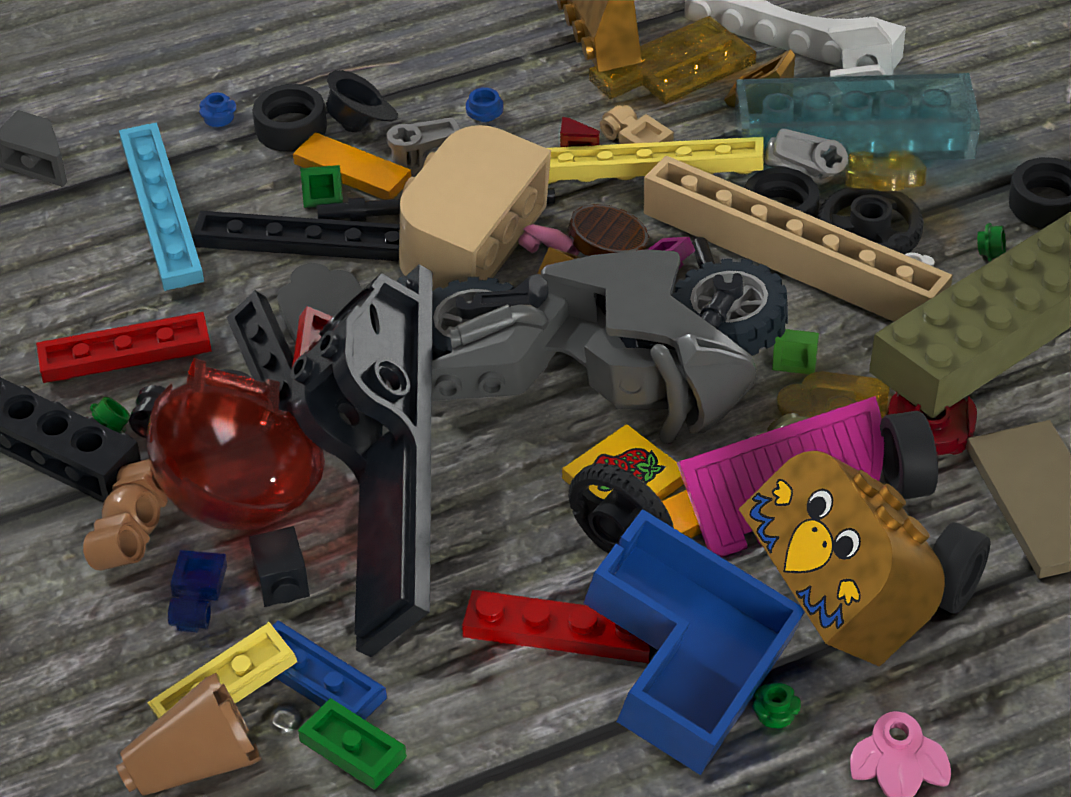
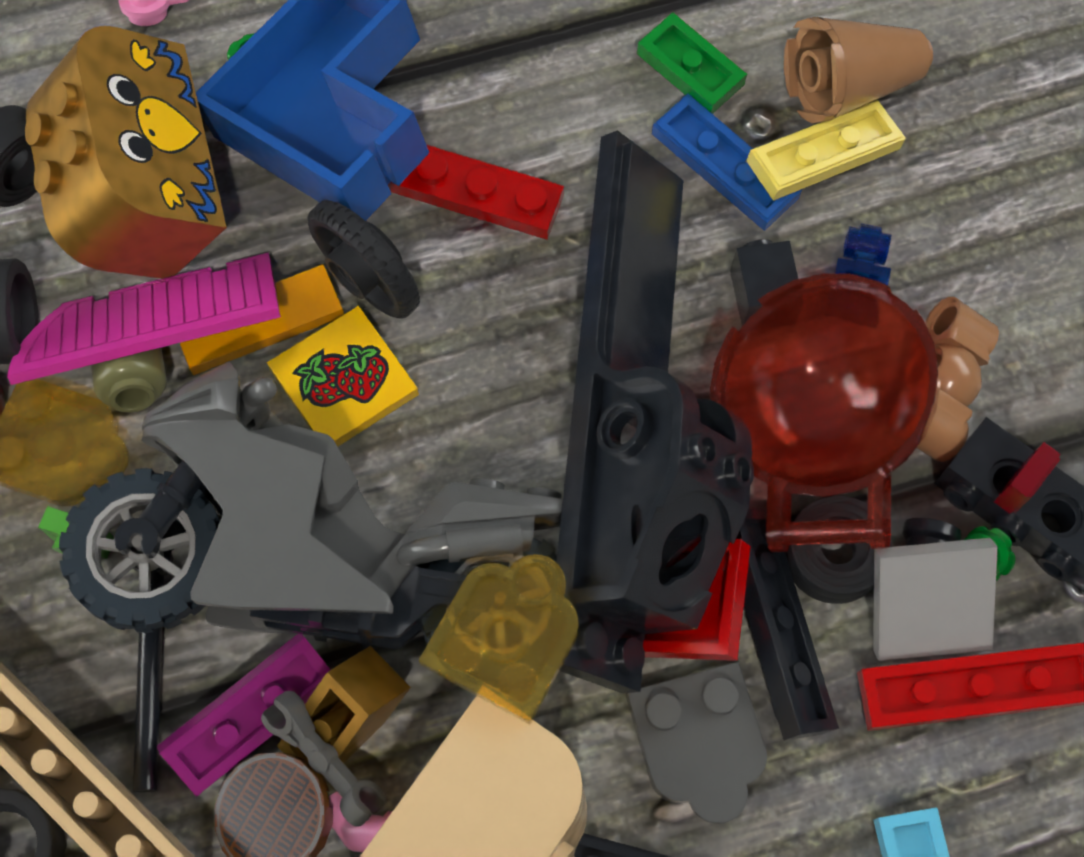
camera: 175 degrees left, 25 degrees up
none -> dark grey piece [261,691,386,826]
none -> clear yellow plate [418,554,579,725]
none -> light grey tile [873,538,998,661]
none -> dark red tile [994,442,1061,514]

